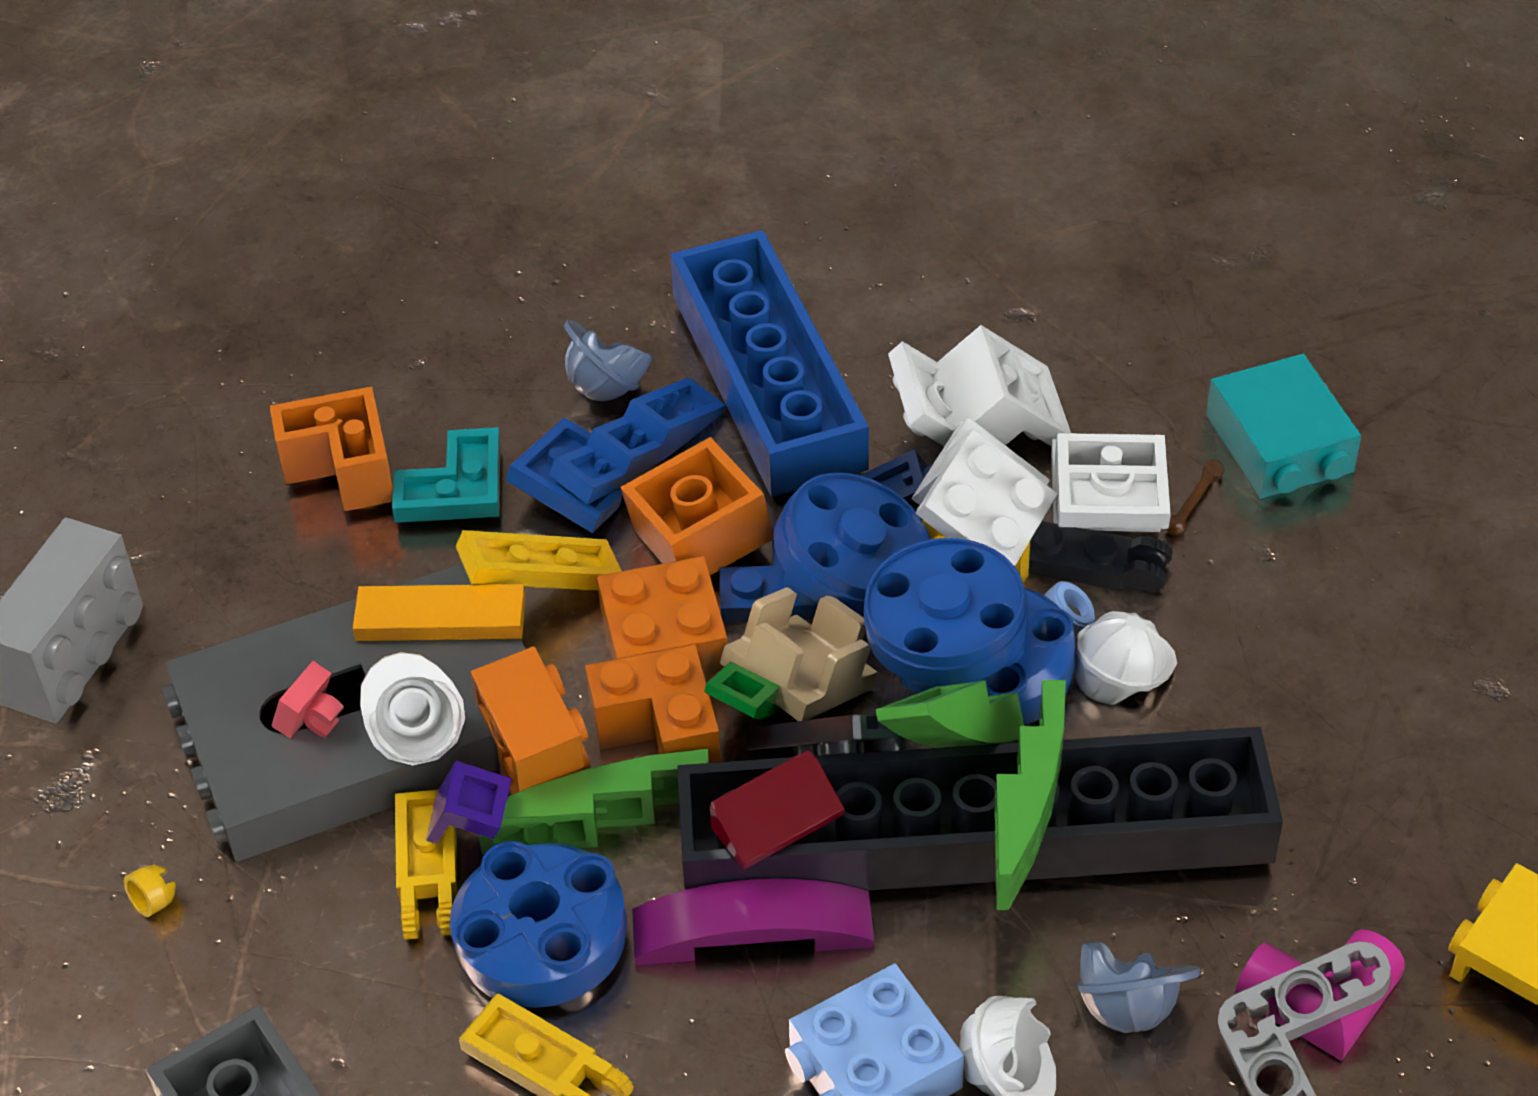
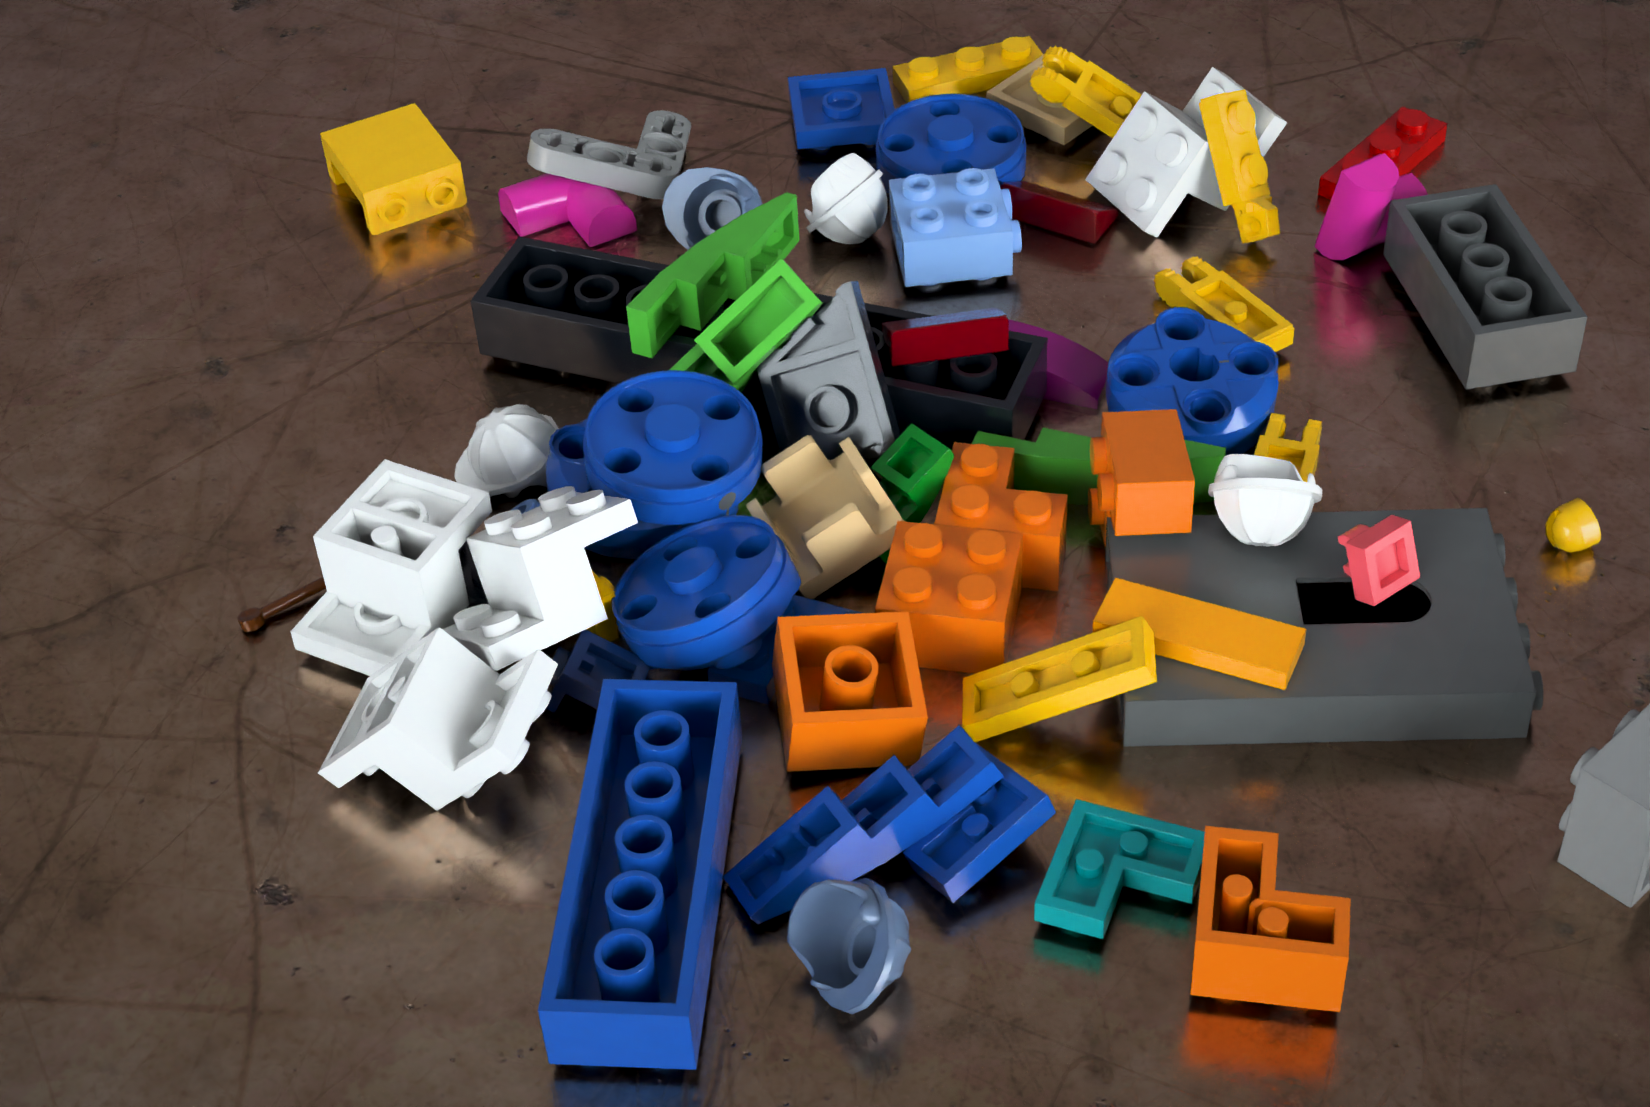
camera: 155 degrees left, 5 degrees down
dark purple panel [426,761,512,844] -> none
teal brick [1206,353,1361,499] -> none

